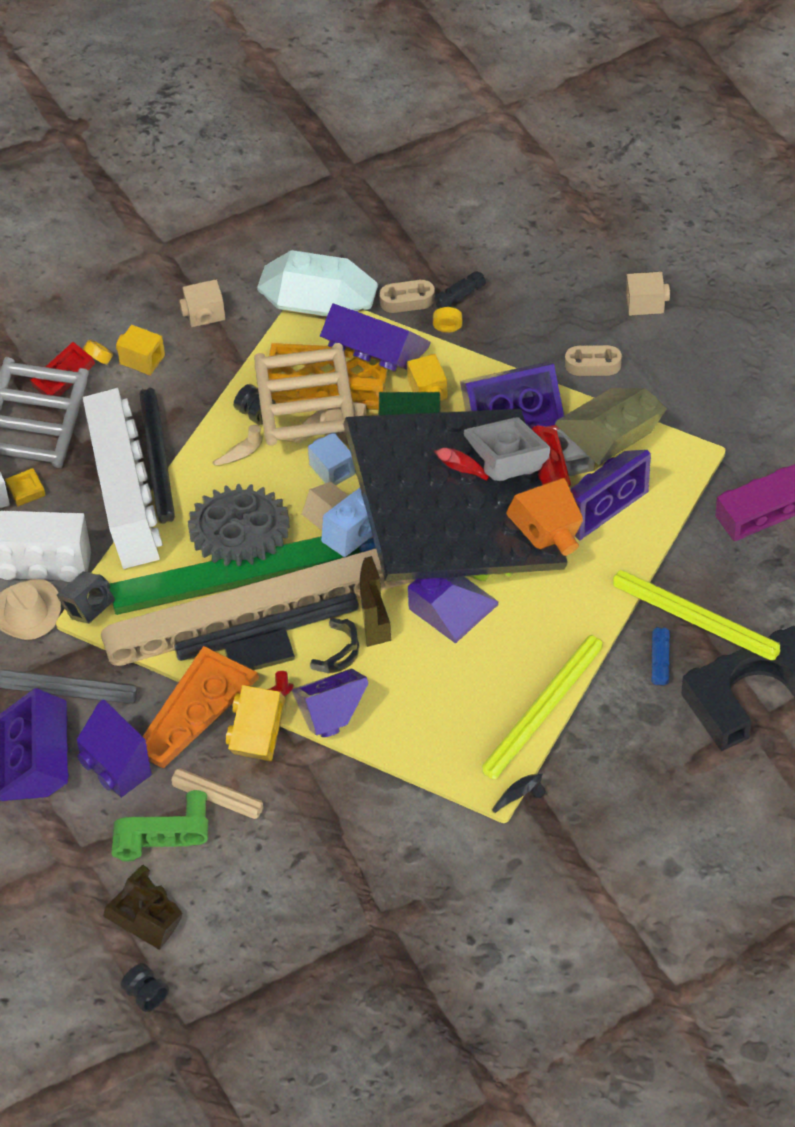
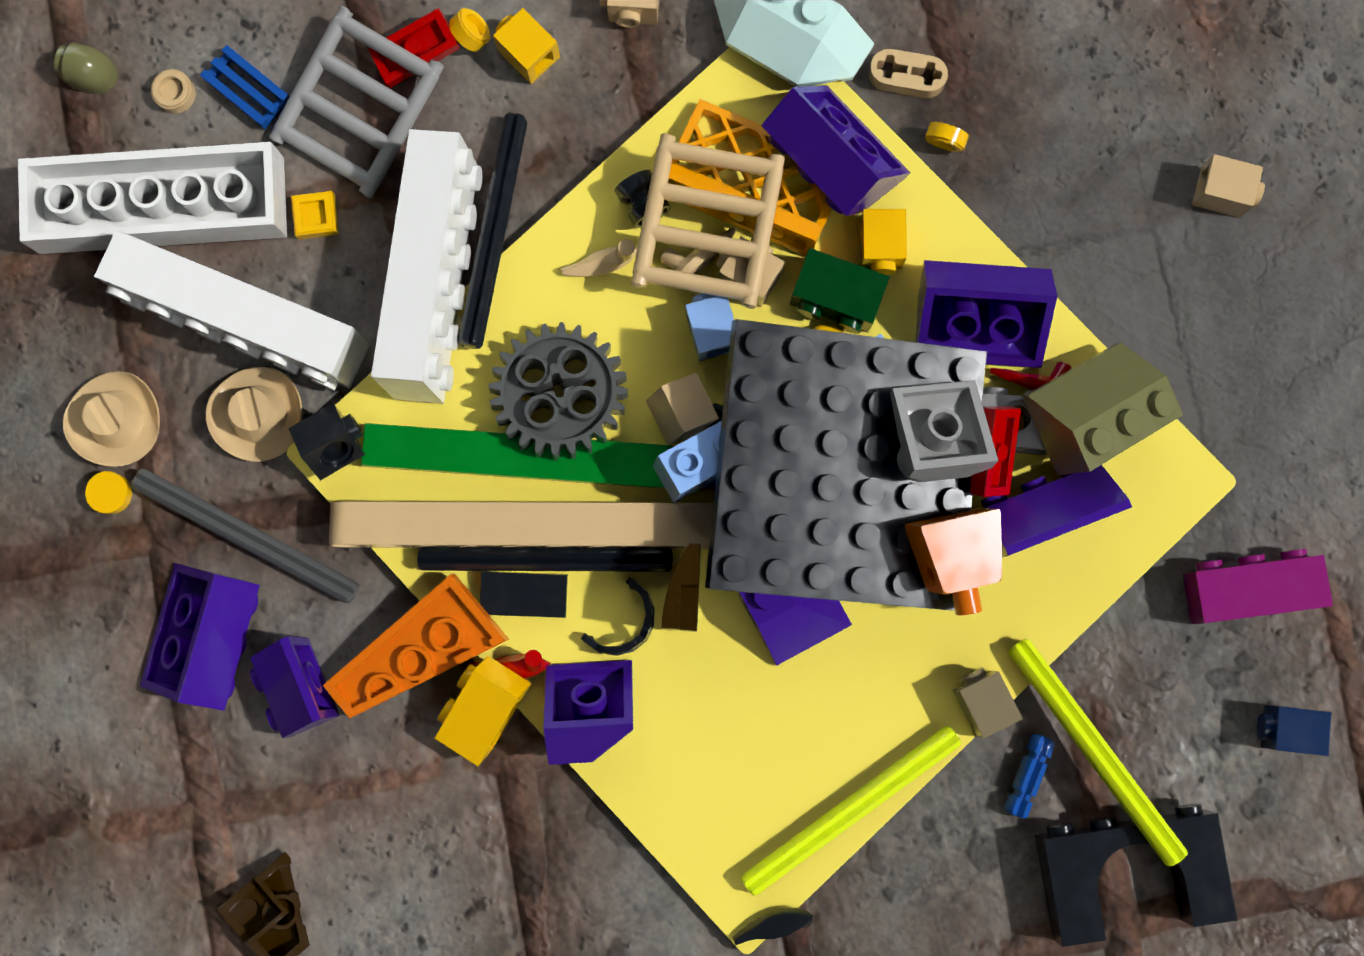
camera: 20 degrees right, 30 degrees up
bright green beam [112,790,209,862] -> none
tan axle [171,768,263,819] -> none
black axle [434,271,486,309] -> none
red bar [434,448,489,481] -> none
tan beam [565,345,622,376] -> none
none -> dark tan brick [953,667,1023,739]

